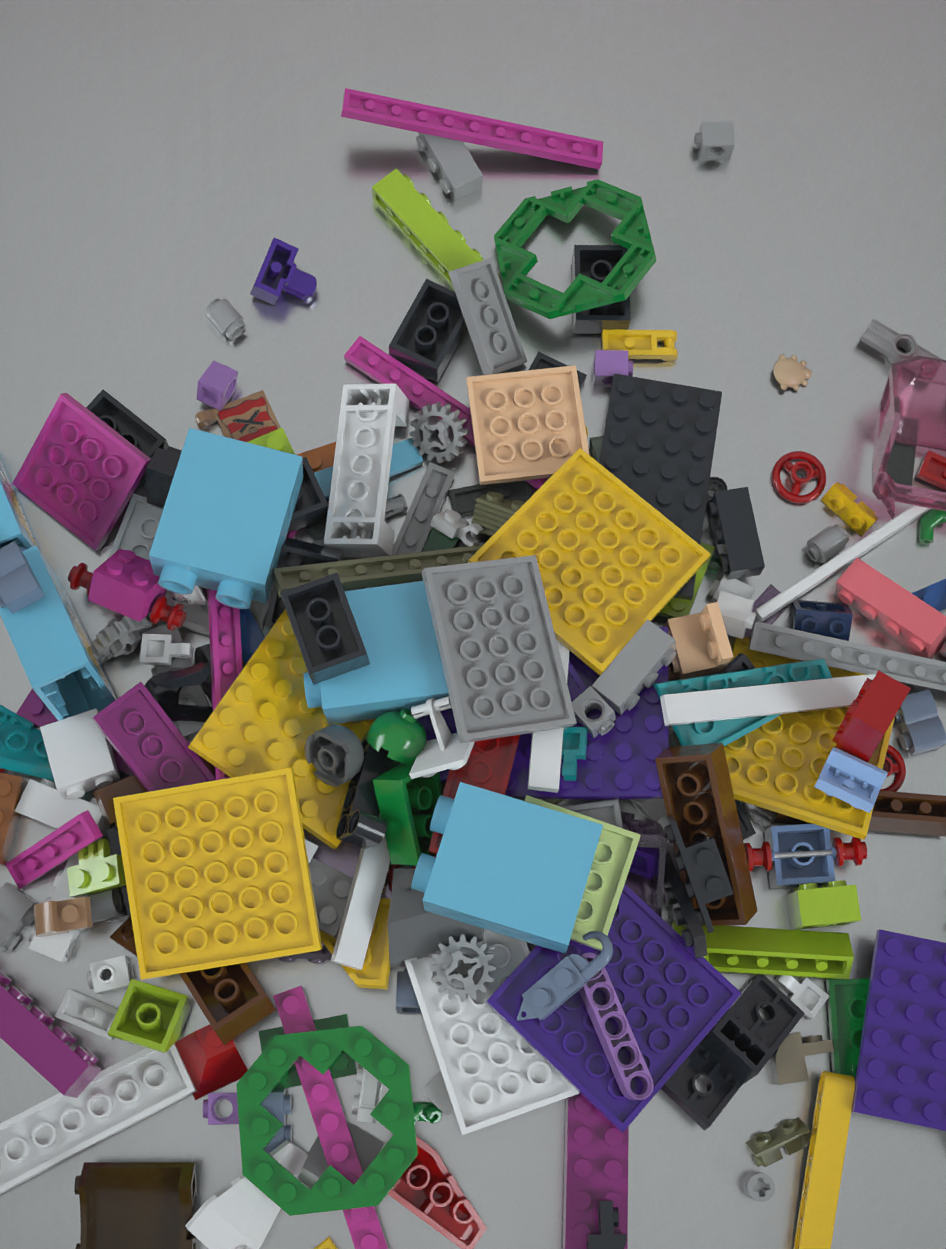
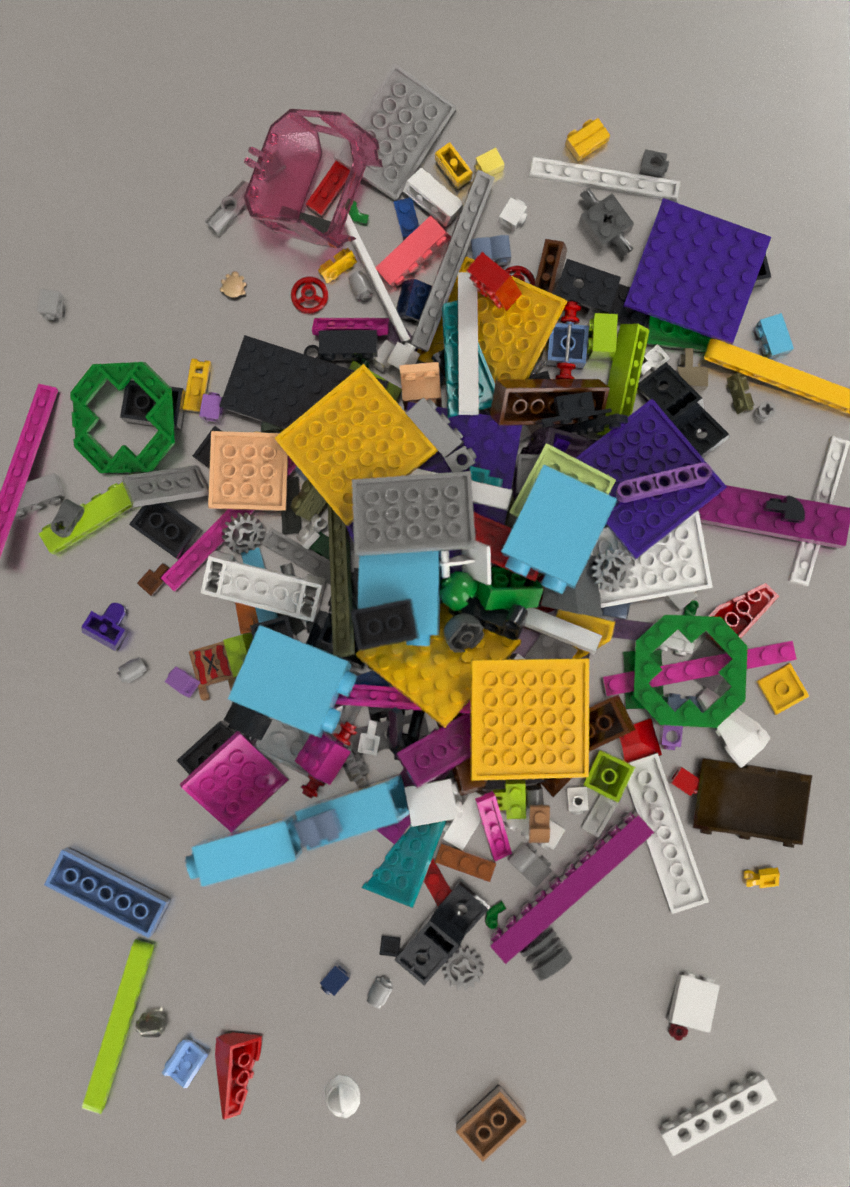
camera: 75 degrees left, 10 degrees up
sand blue plate [517,931,613,1021] -> none
light blue bracket [815,747,887,813] -> none
none -> dark grey piece [51,499,85,538]
none -> reddish brown plate [137,563,170,596]
none -> dark pink plate [312,318,390,336]
none -> black bracket [554,259,647,326]
none -> clear purple plate [612,618,653,641]
none -> red brick [669,766,700,796]
none -> medium azure brick [755,313,794,359]

